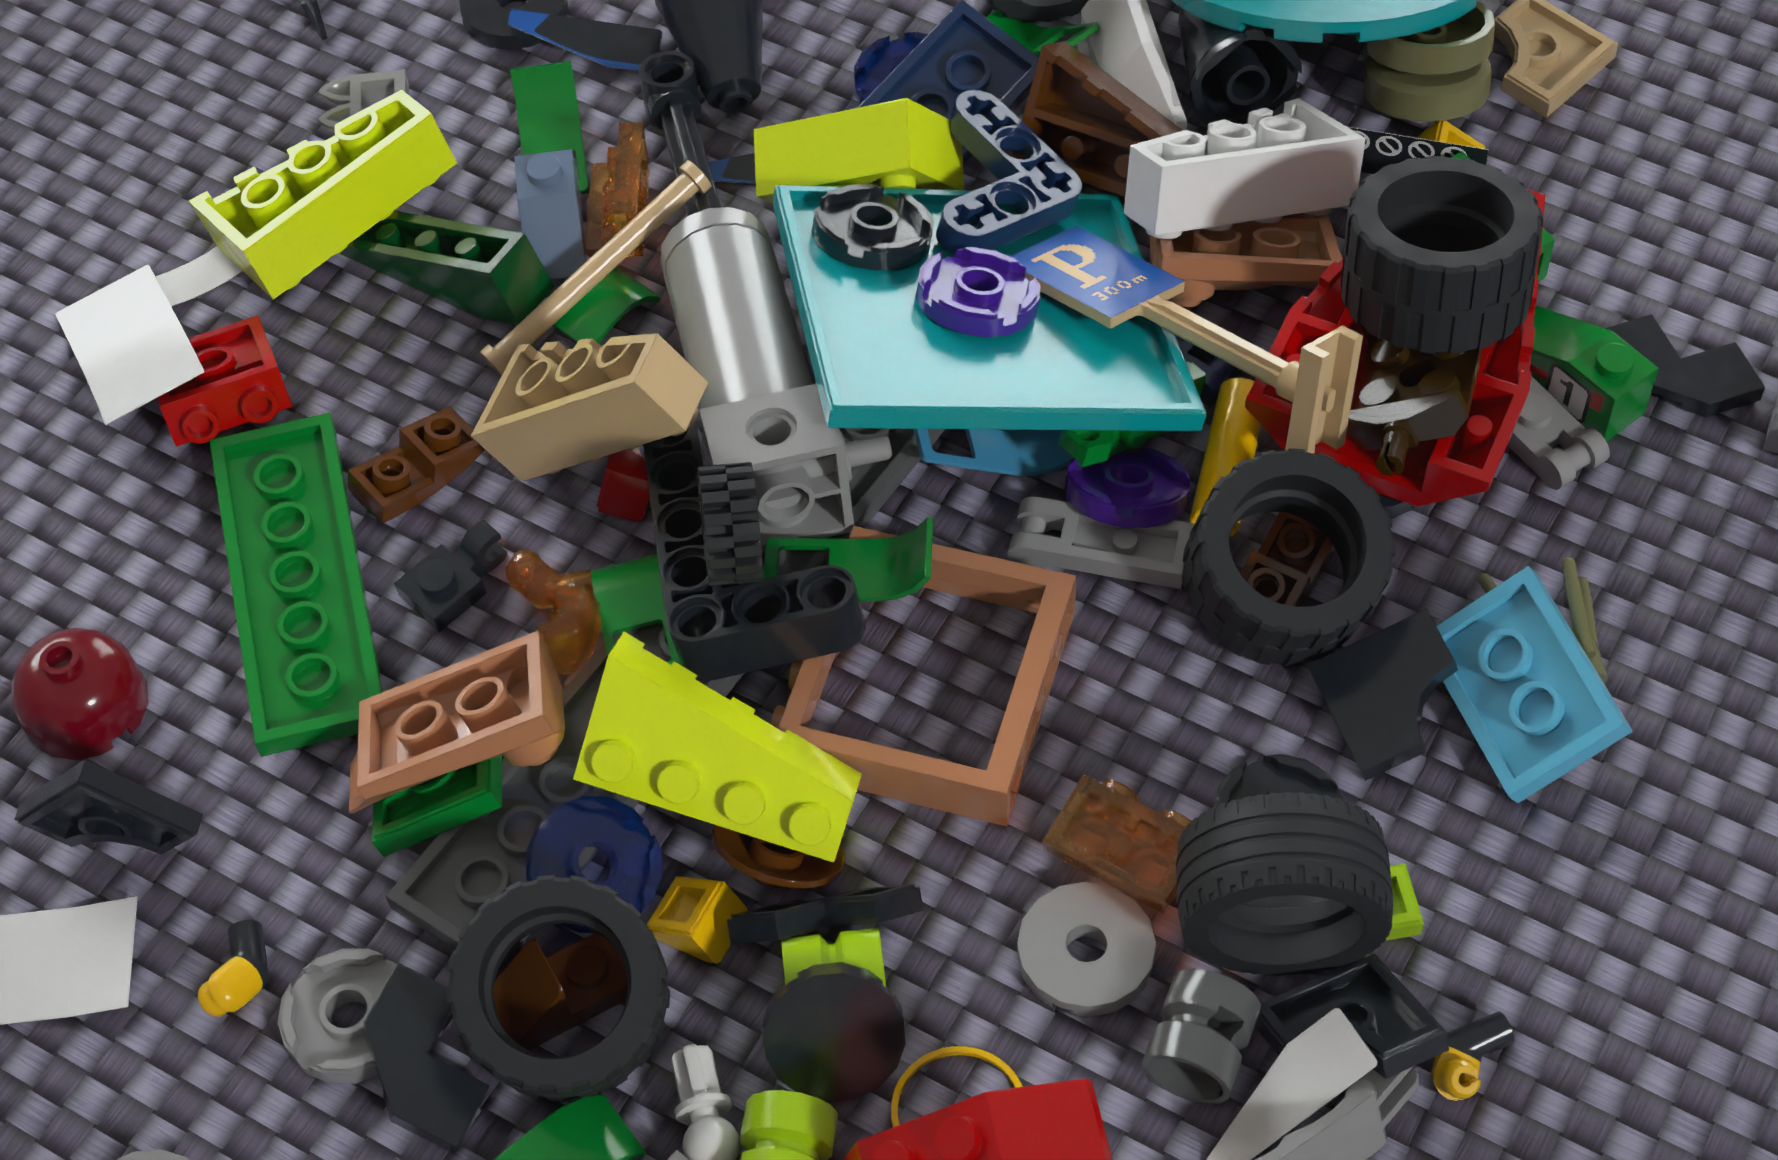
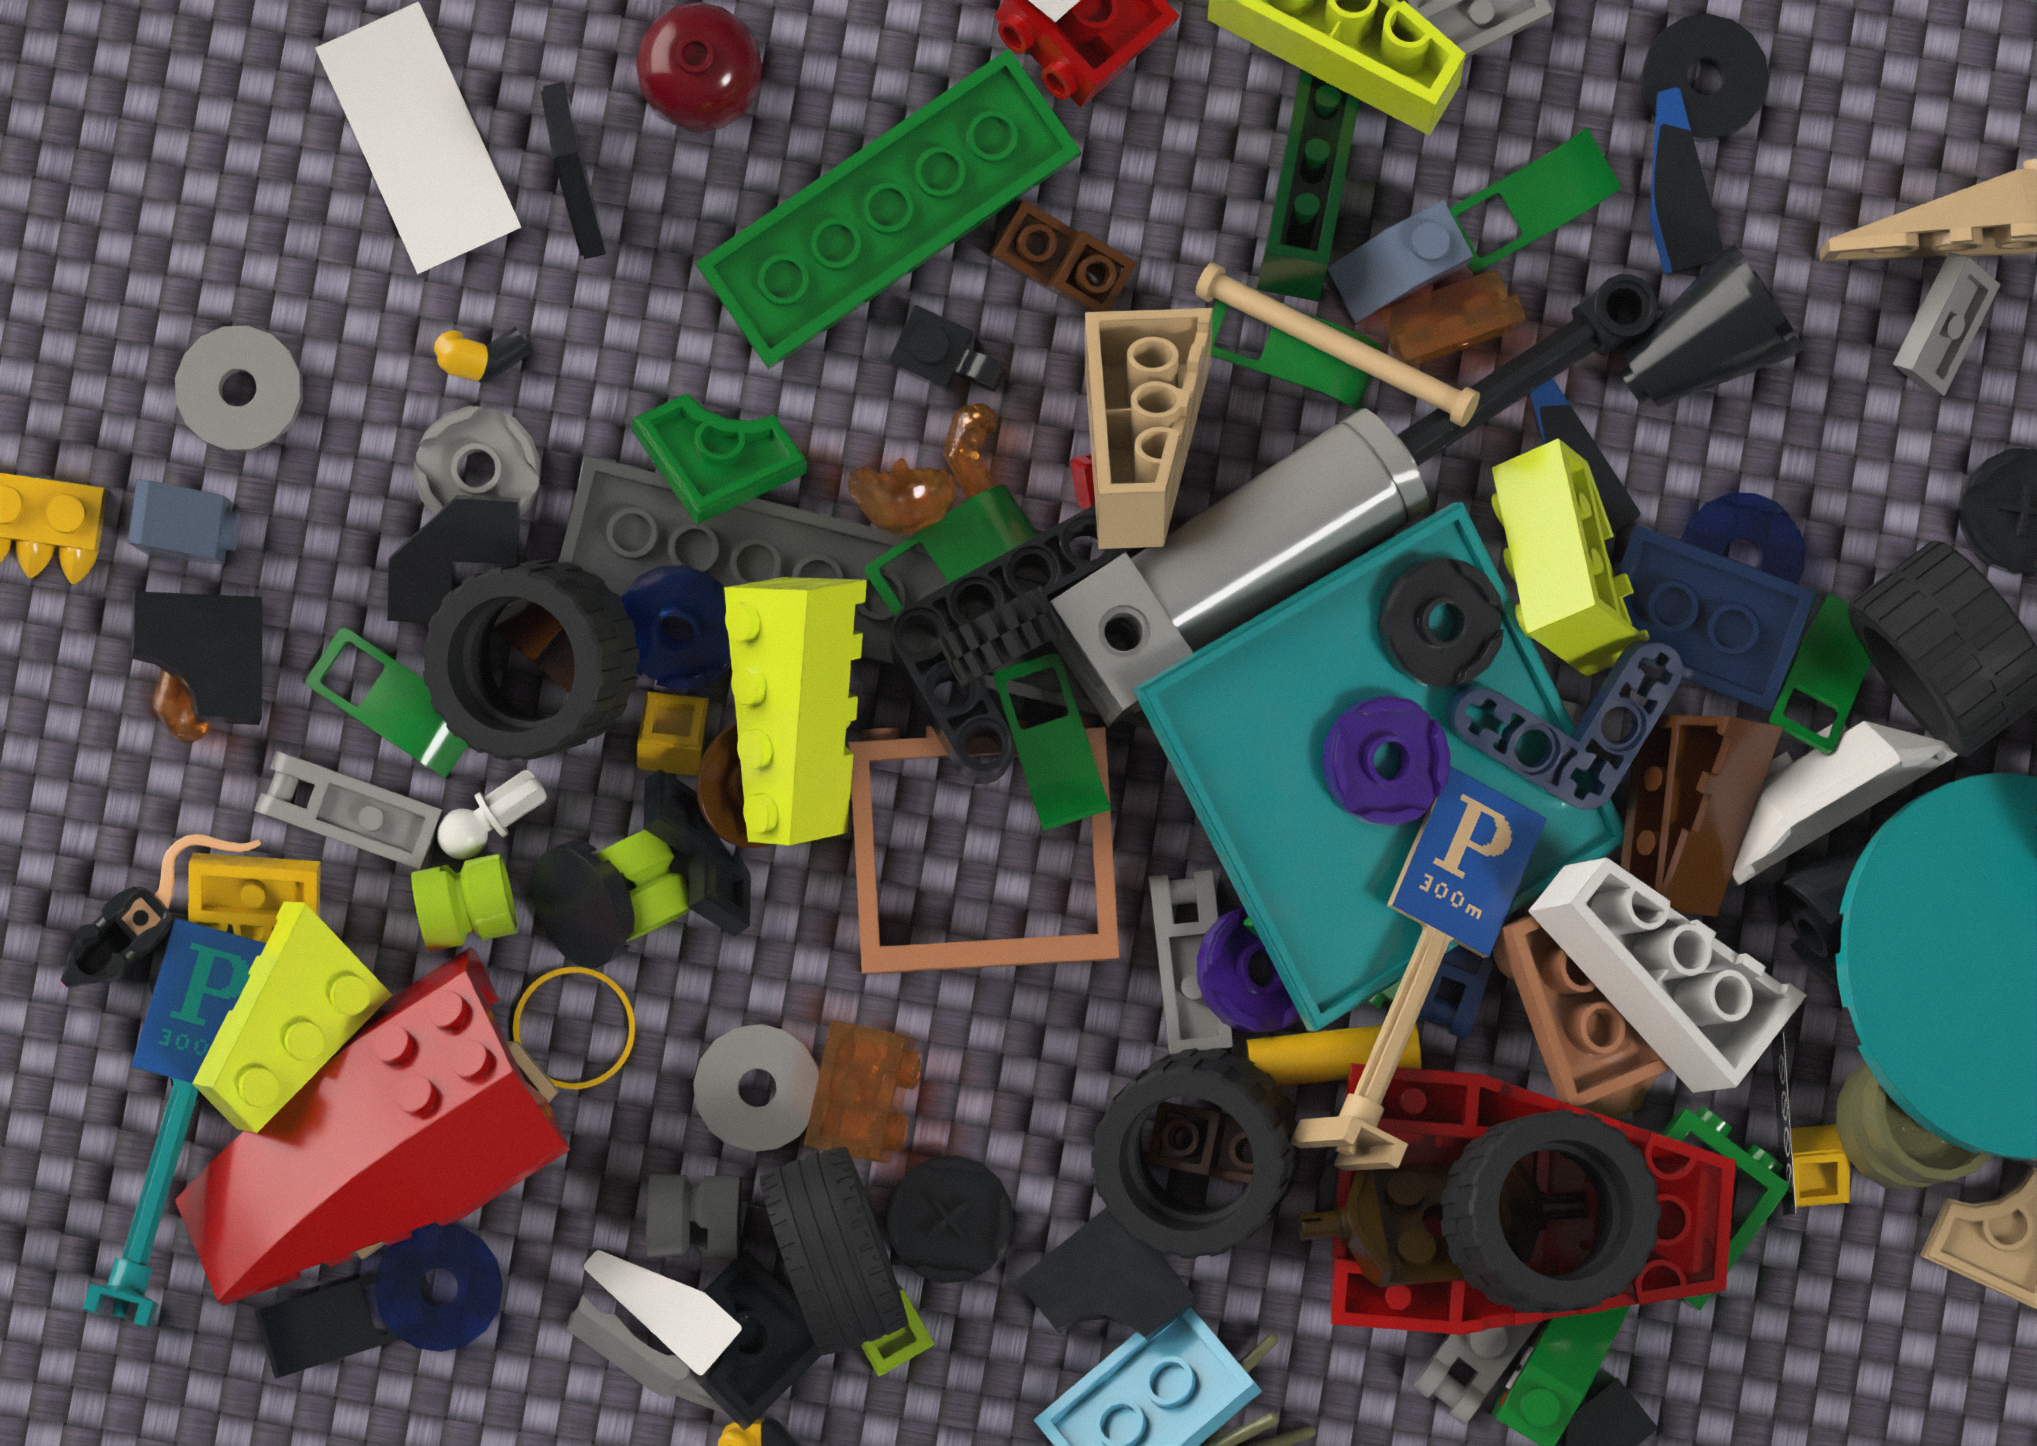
camera: 65 degrees right, 30 degrees up
nougat slope [349,631,565,814] -> none

